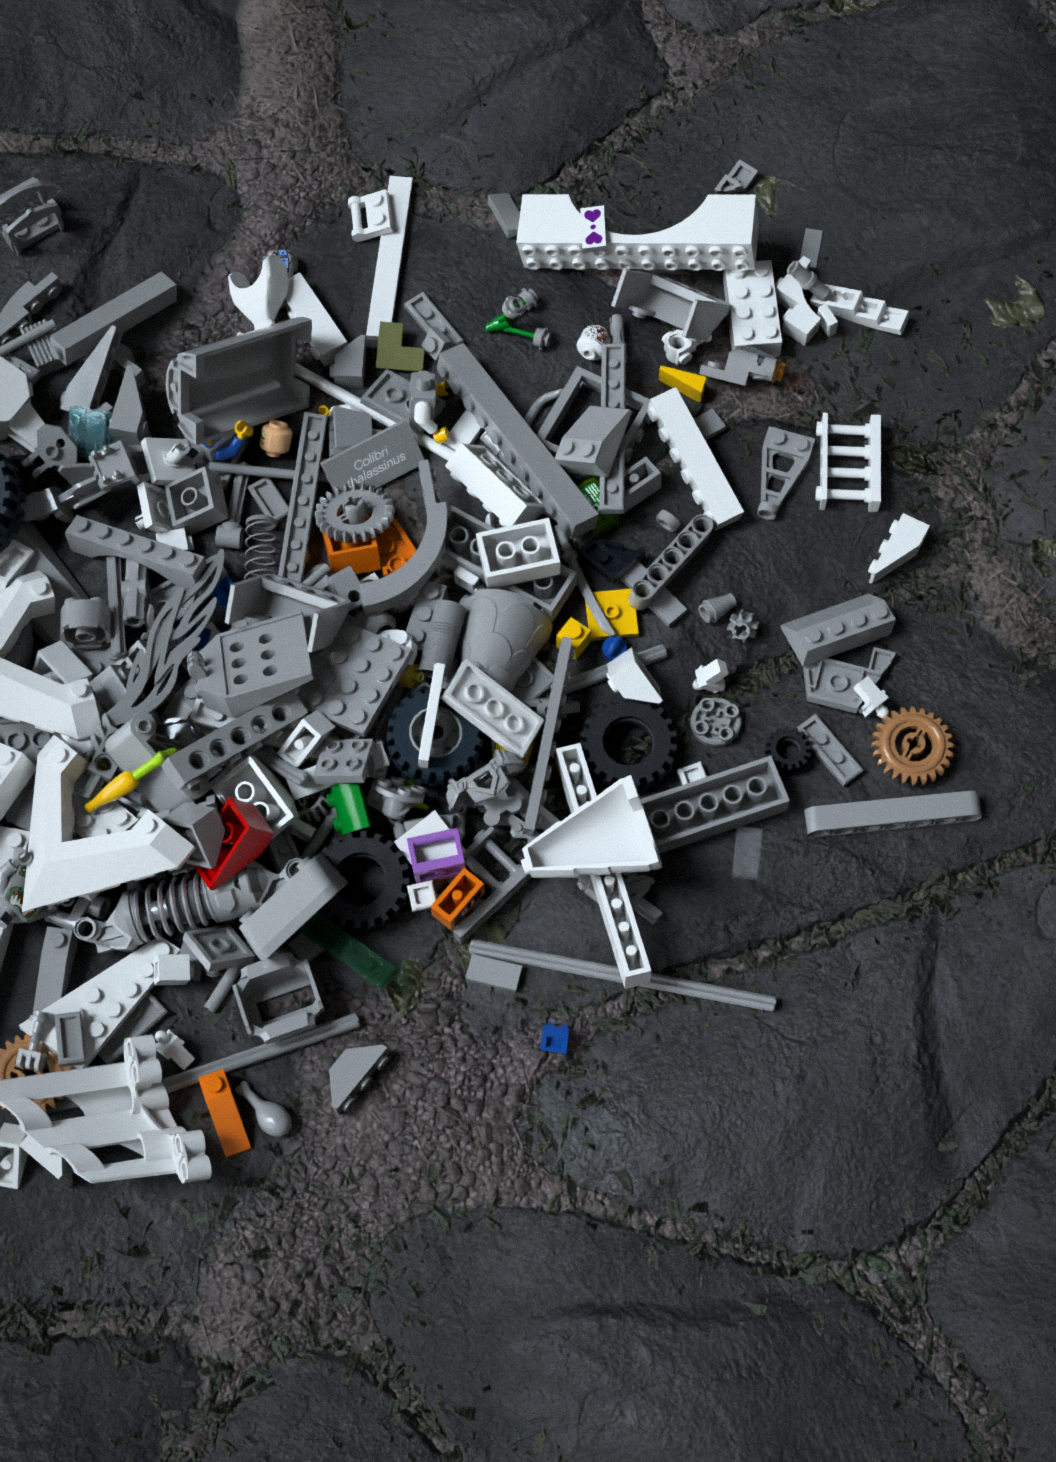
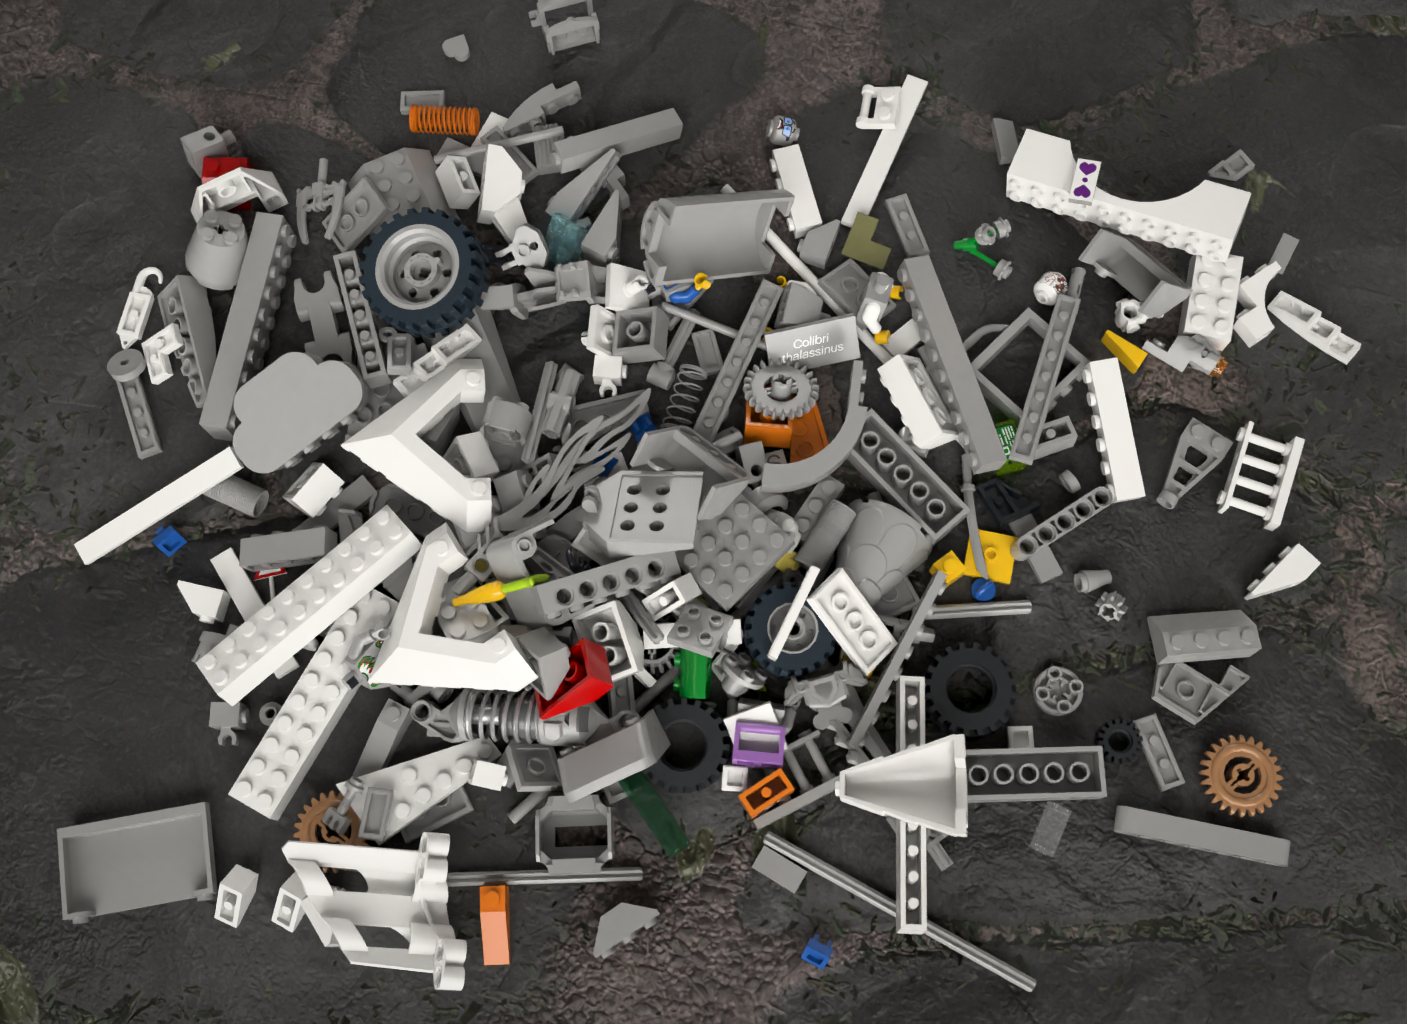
camera: 20 degrees right, 5 degrees up
light grey arch [65,515,208,593] -> none
white piece [155,1029,195,1070] -> none
white animal [228,255,288,330] -> none
light grey piece [235,1081,292,1137] -> none
light nougat head [259,420,293,457] -> none
light grey plate [421,327,451,361] -> none
white tile [454,566,480,593] -> none
white brick [476,518,560,589] -> none
light grey slope [554,406,632,477] -> none
white slope [606,647,663,704] -> none
white piece [693,659,729,694] -> none
light grey tile [694,408,726,441] -> none
light grey pin [787,261,830,300] -> none
white tile [817,304,838,337] -> none
white piece [853,676,889,718] -> none

